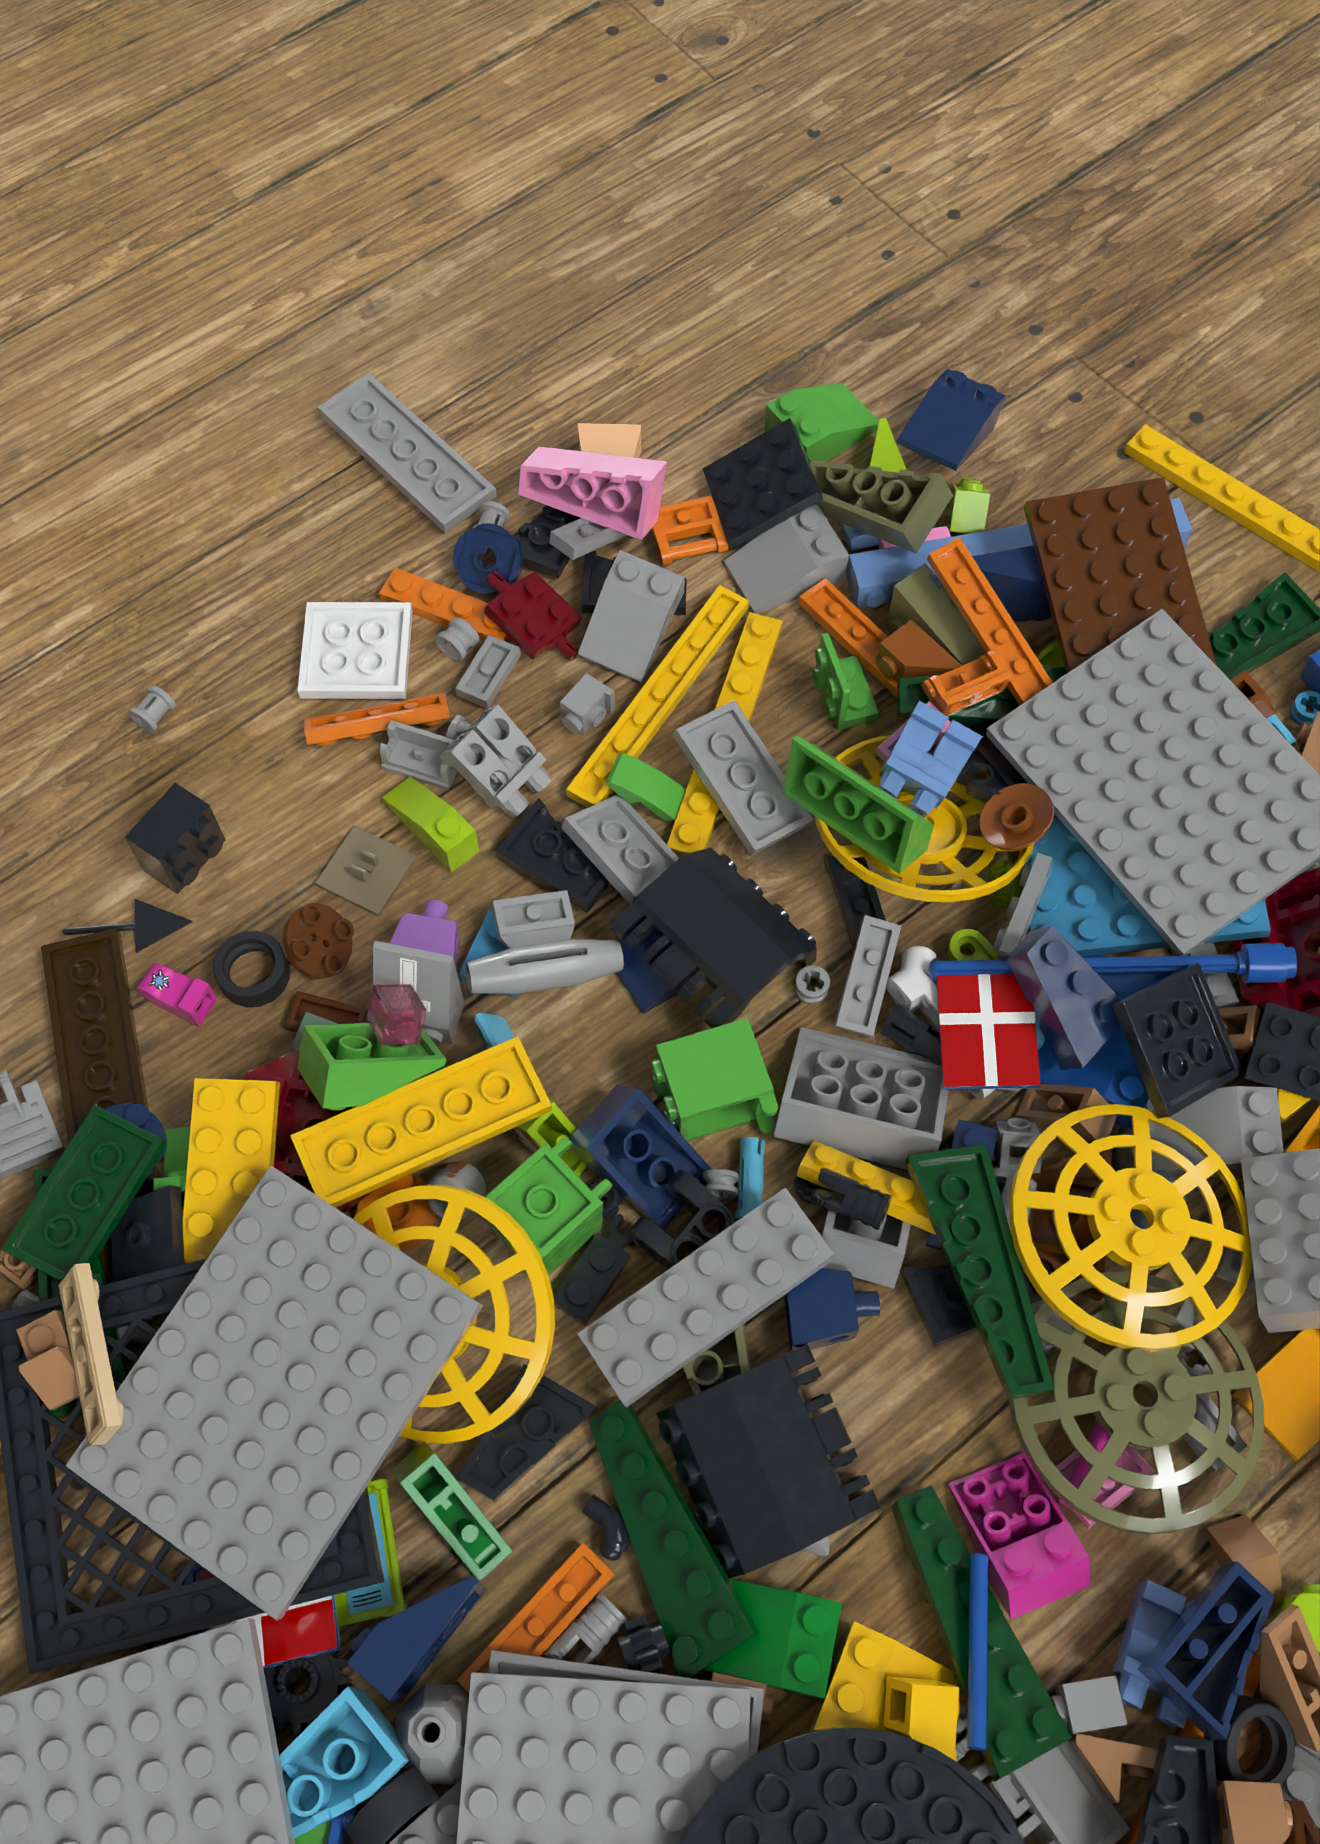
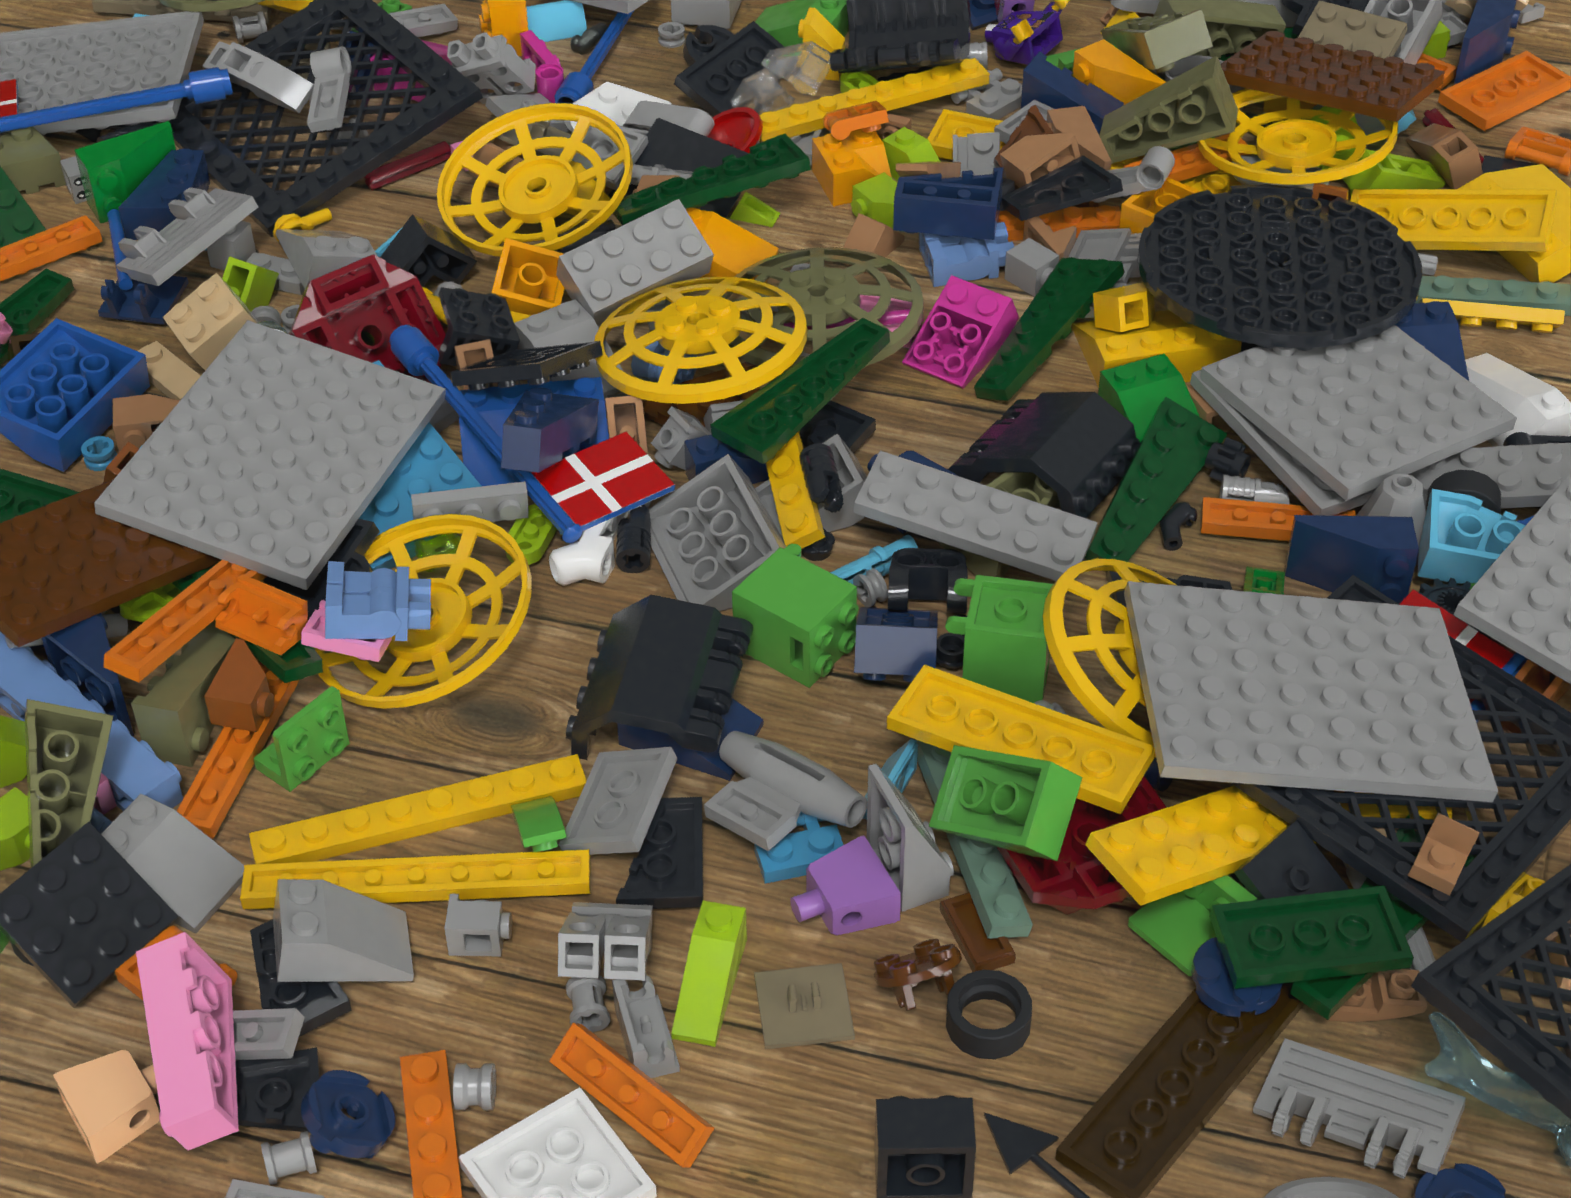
camera: 125 degrees left, 20 degrees down
tan plate [59,1263,124,1446] -> none
dark pink leg [136,963,217,1027] -> none
clear pink brick [366,984,427,1045] -> none
light grey plate [455,635,521,709] -> none
dark red plate [483,570,582,661] -> none
light grey plate [672,700,813,856] -> none
bright green slope [782,735,934,874] -> none
black plate [824,853,886,949] -> none
light grey plate [834,915,902,1037] -> none
blue bar [967,1554,988,1751] -> none
dark orange dish [979,783,1054,851] -> none

